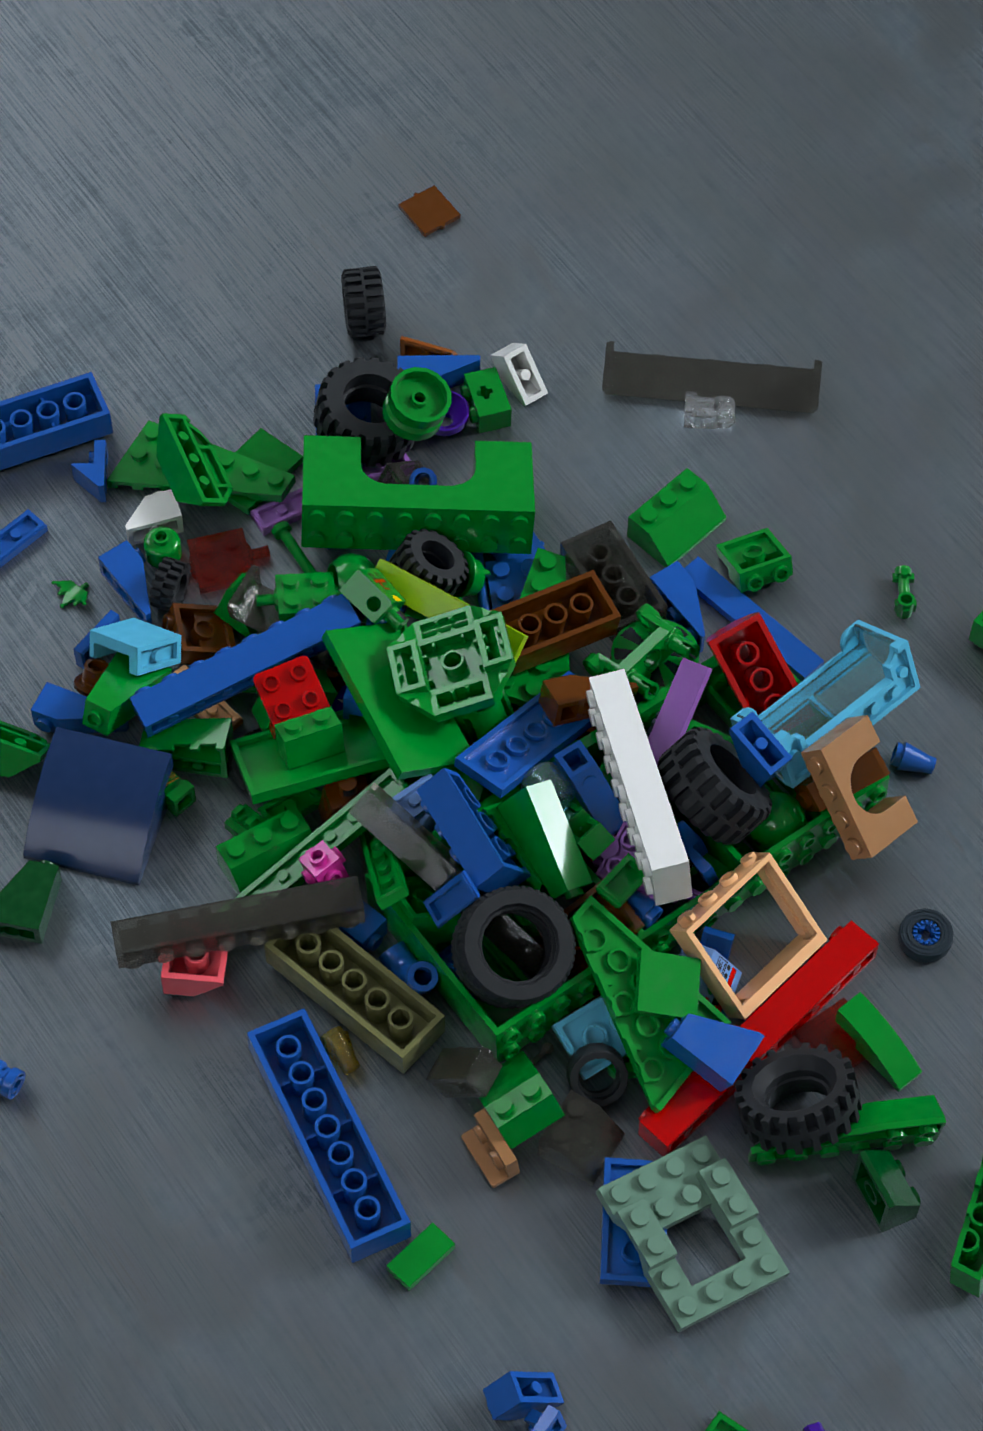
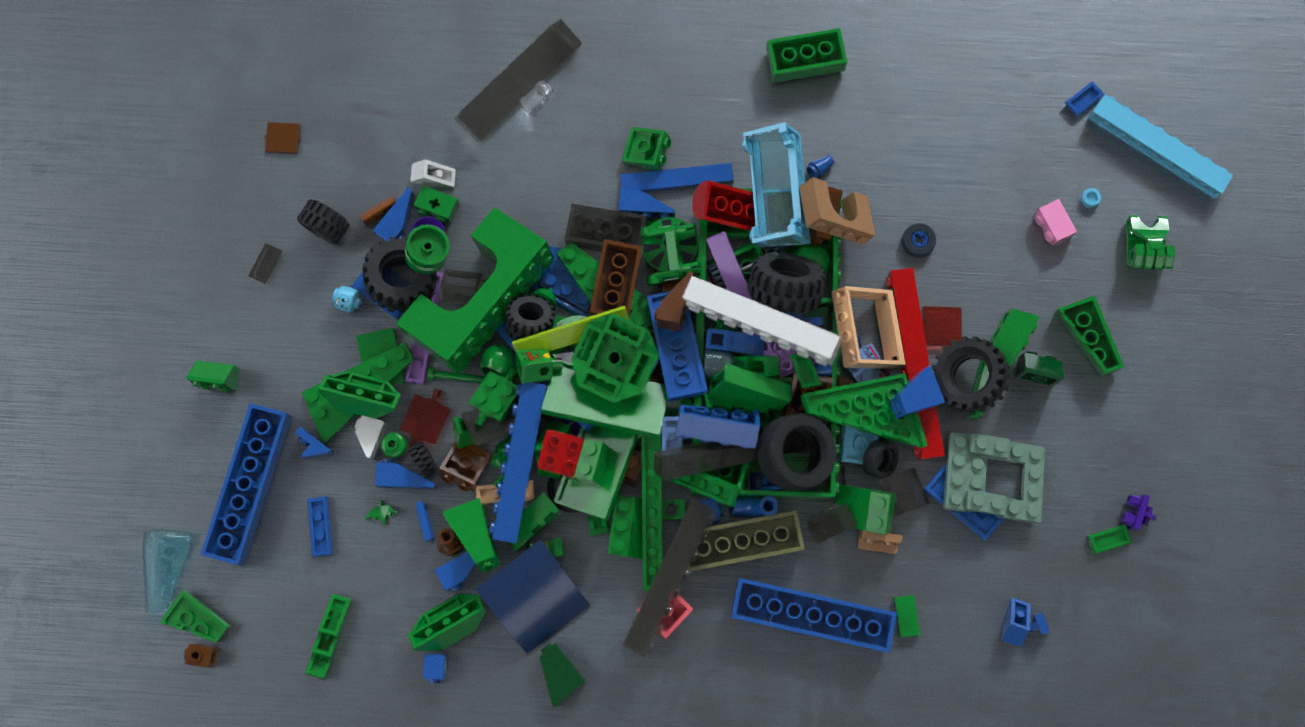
camera: 50 degrees left, 20 degrees up
medium azure panel [90,618,181,676] -> none
dark pink brick [298,840,350,896] -> none
clear yellow cone [320,1026,360,1075] -> none
blue cone [409,467,437,485] -> none
blue tile [423,870,480,928] -> none
green slope [627,468,727,568] -> none
green tile [634,949,701,1020] -> none
blue slope [729,711,792,788] -> none
green slope [835,992,922,1092] -> none
green bar [892,565,917,619] -> none
none -> green slope [186,360,240,393]
none -> clear smoke tile [248,243,282,284]
none -> medium azure head [332,286,362,313]

